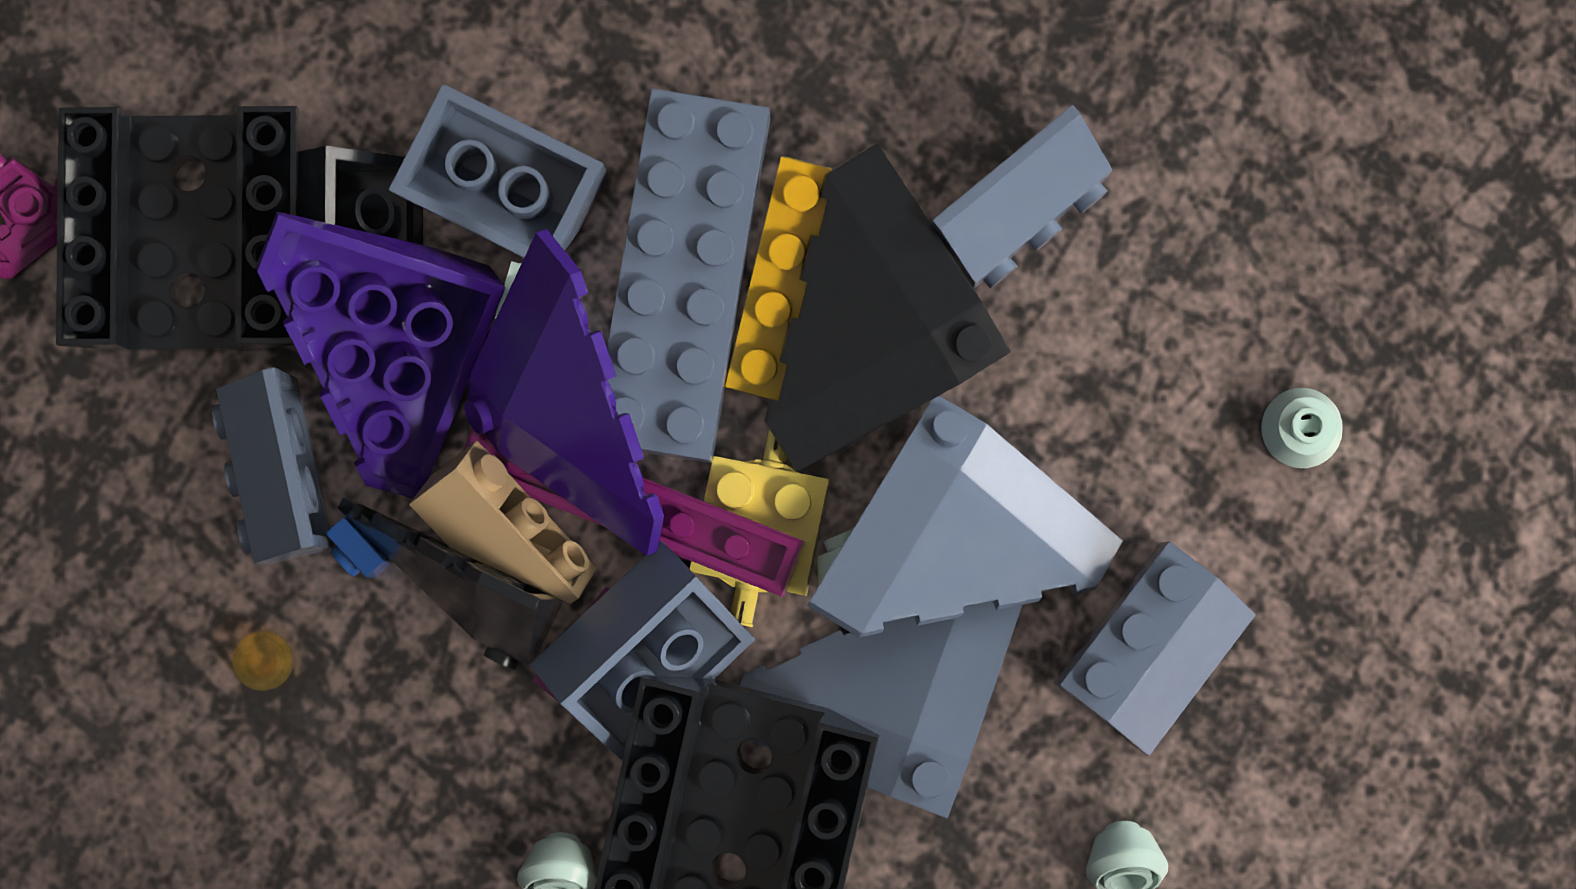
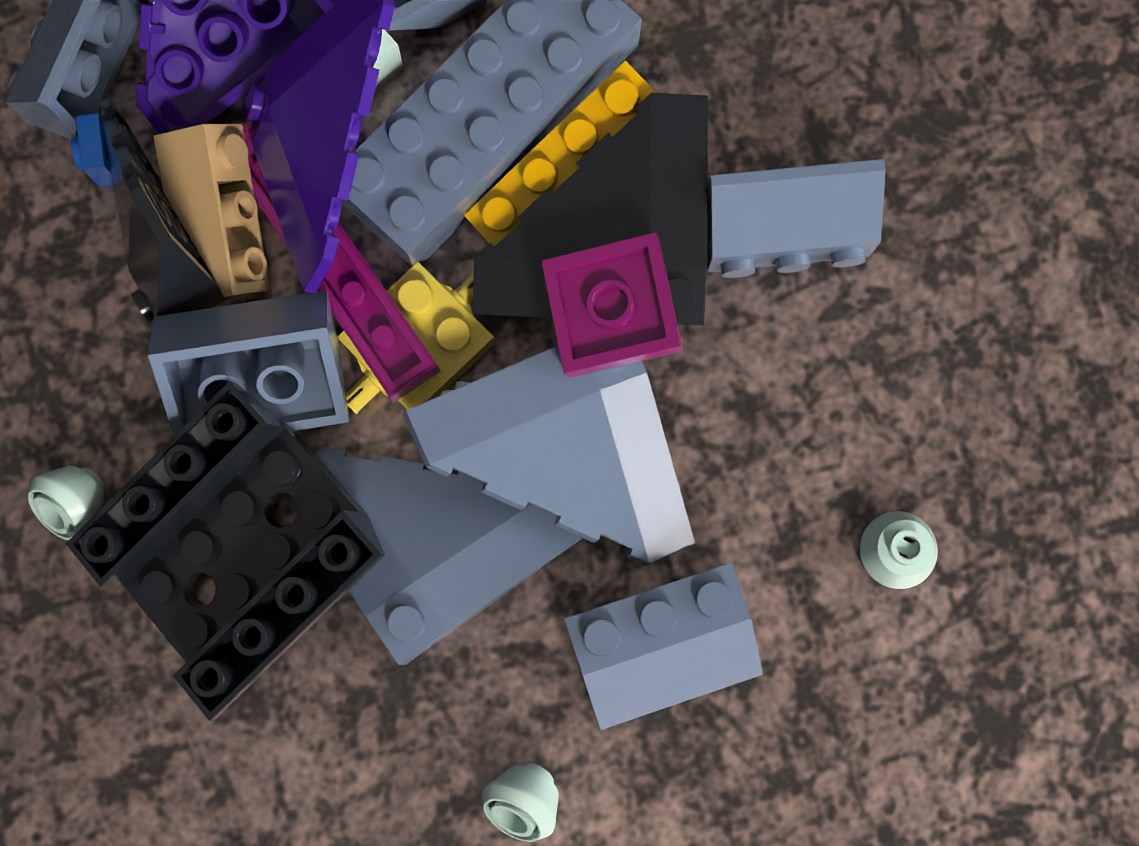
camera: 25 degrees right, 5 degrees down
none -> magenta plate [542,232,683,378]

